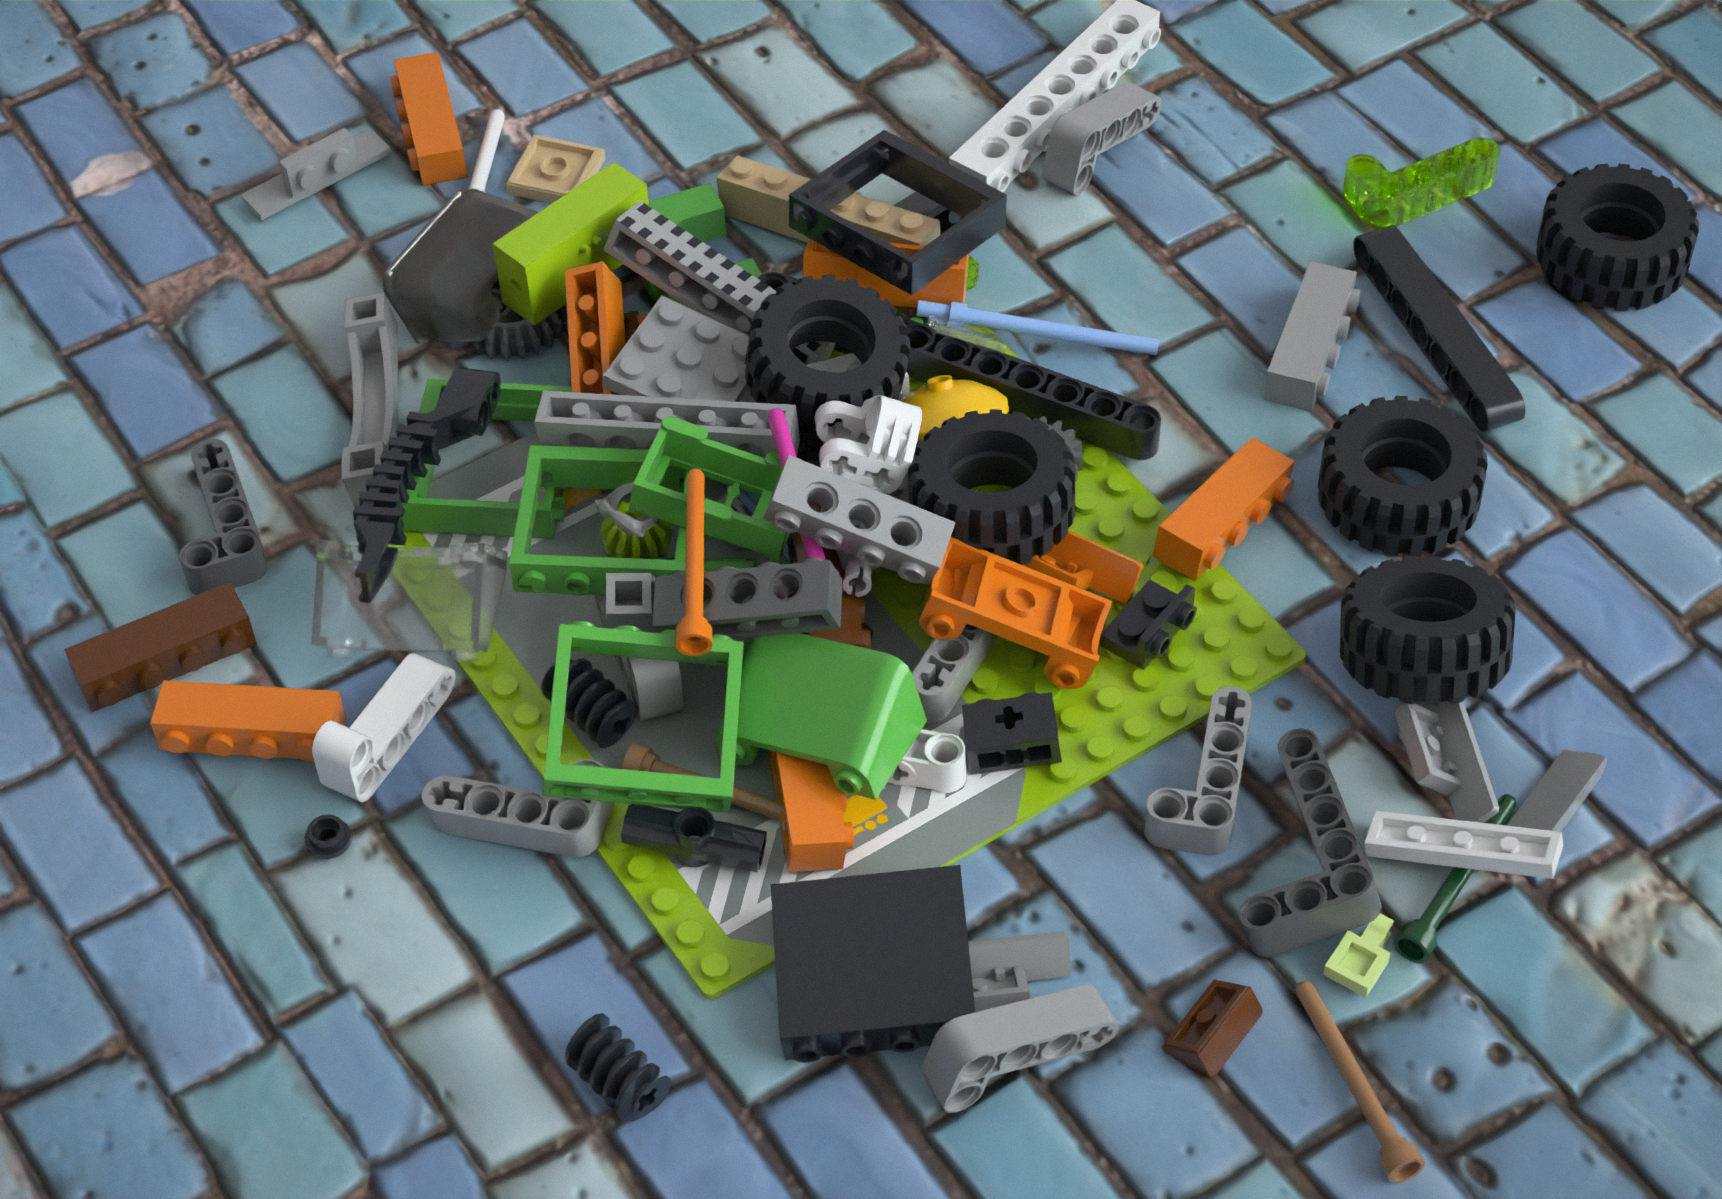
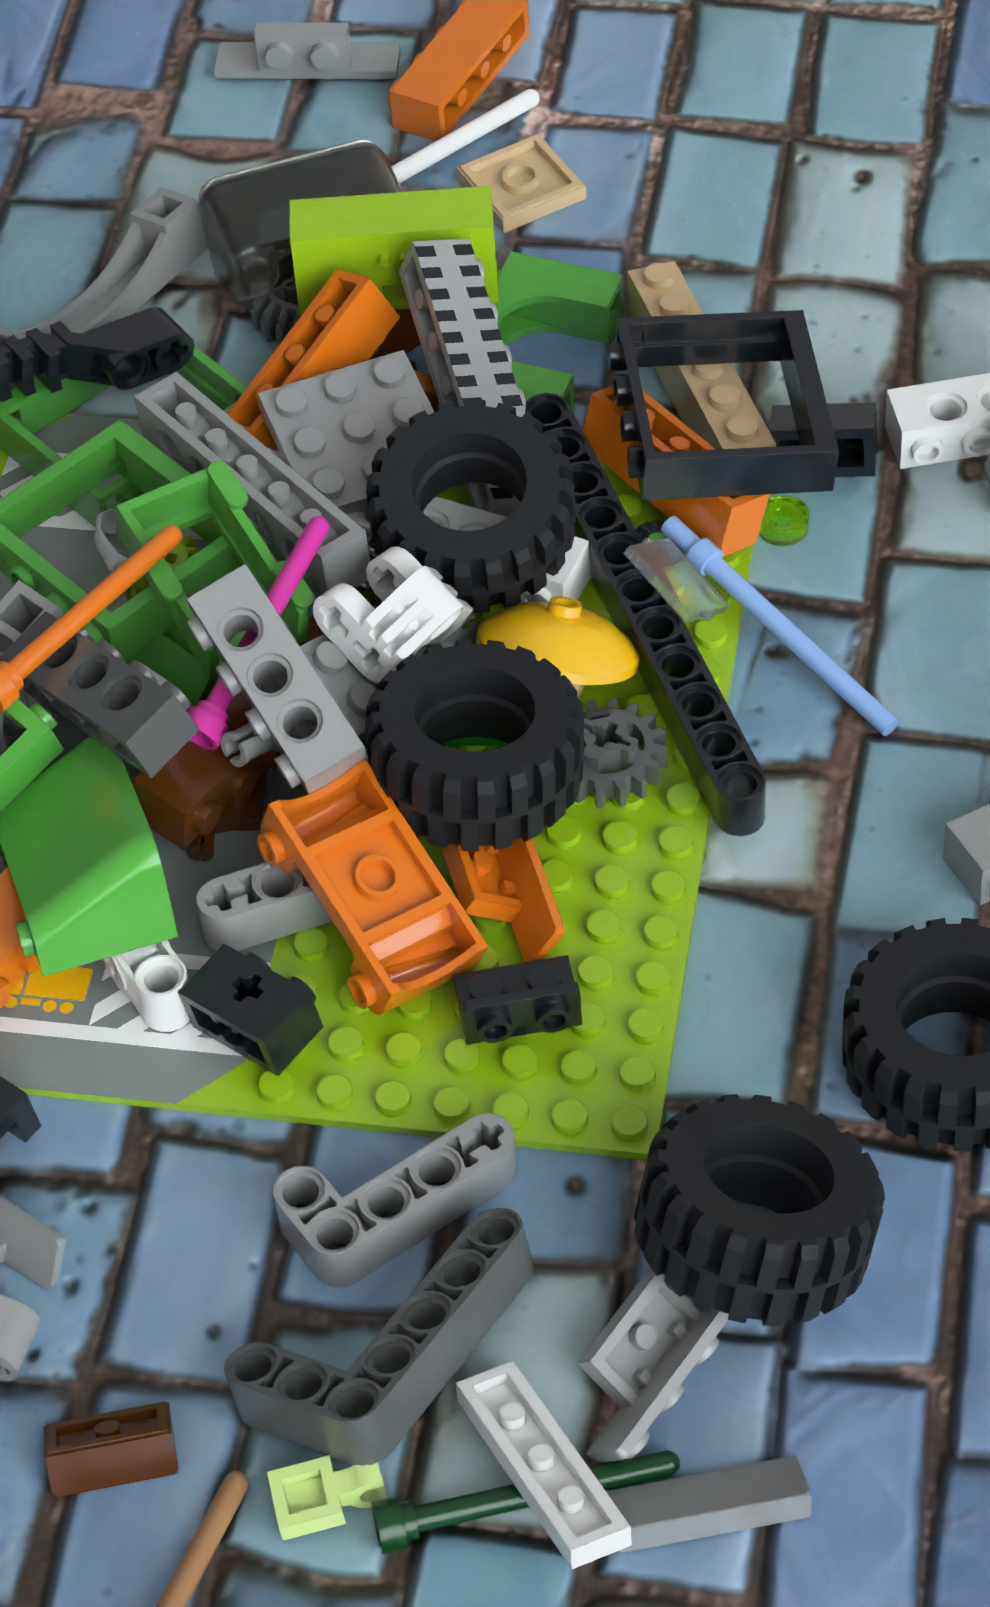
camera: 45 degrees right, 0 degrees up
orange brick [1152,437,1295,581] -> none

